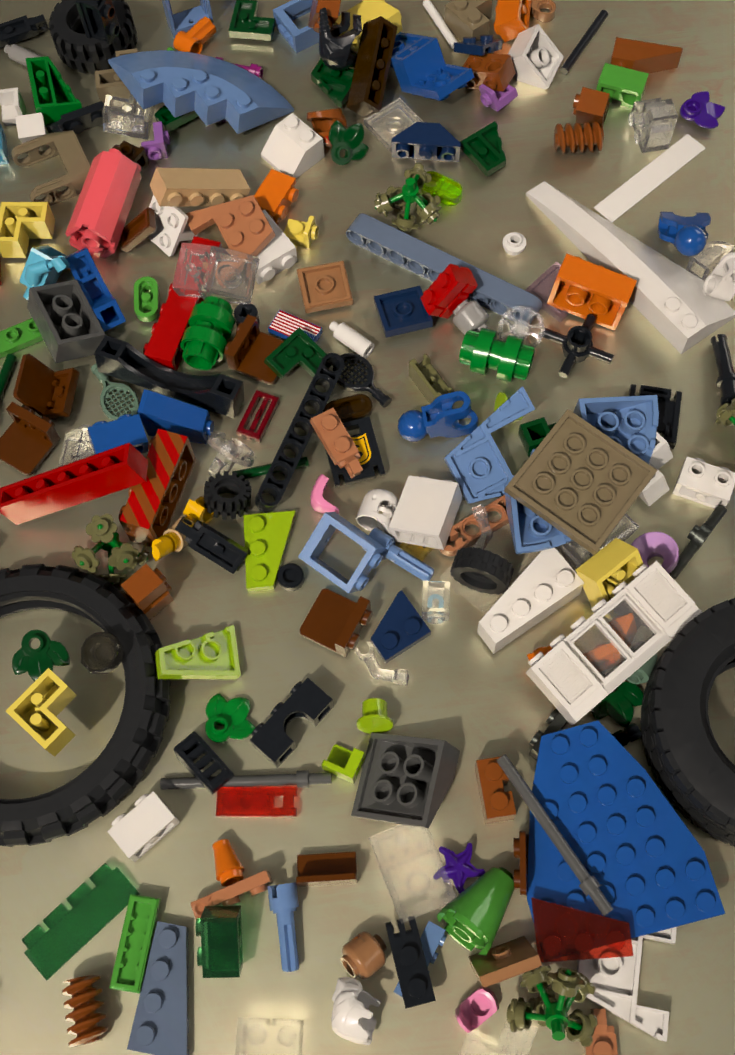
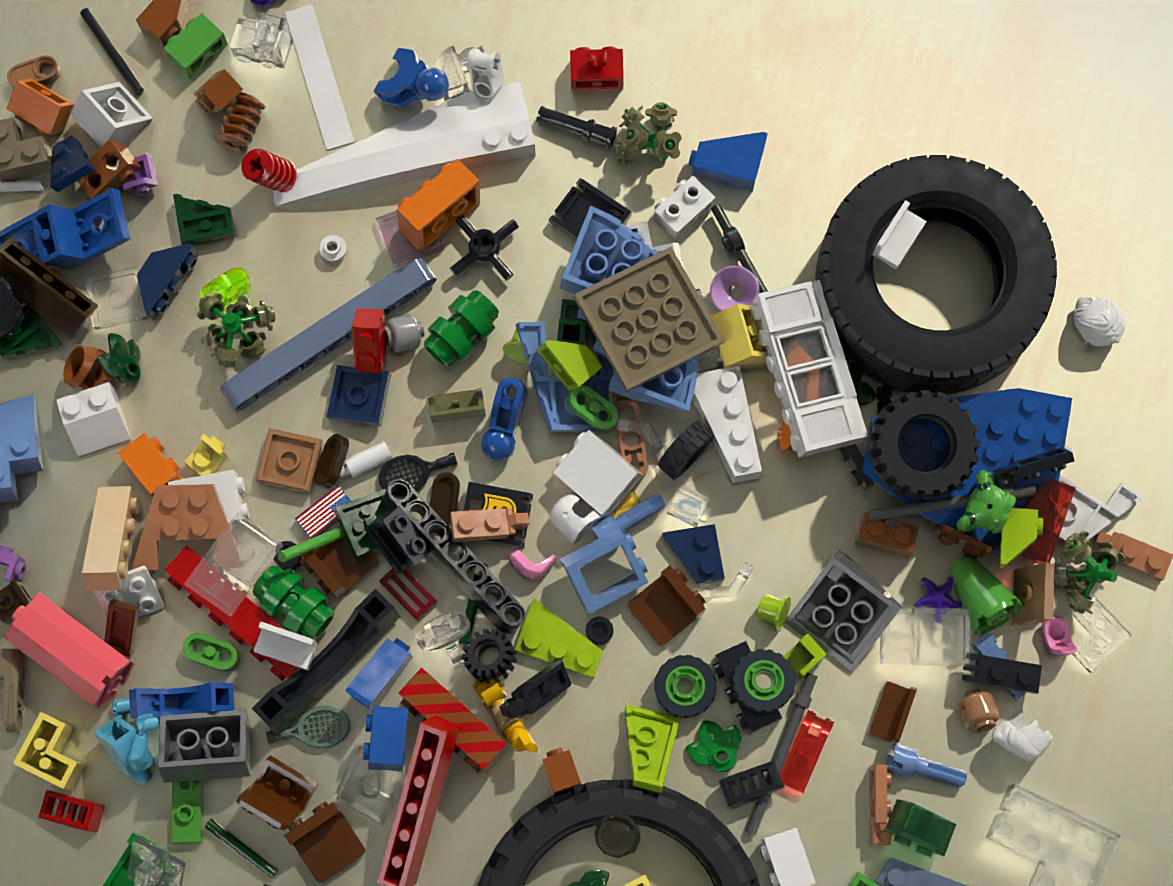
camera: 70 degrees left, 10 degrees up
olive plant [71,514,150,585] -> none
orange cone [212,839,245,887] -> none
clear wheel [498,306,545,348] -> none
none -> red piece [241,148,297,192]
none -> white panel [254,622,318,671]
none -> bright green bar [278,527,345,562]
none -> dark brown tile [315,434,349,488]
none -> black hinge [364,505,432,573]
none -> lime slope [536,340,602,392]
none -> bright green plate [567,385,618,430]
none -> black wheel [654,655,717,718]
none -> black wheel [731,649,796,714]
none -> black tyre [867,390,980,500]
none -> bright green hair [956,470,1016,537]
none -> black hinge [993,447,1075,488]
none -> lime slope [999,508,1043,568]

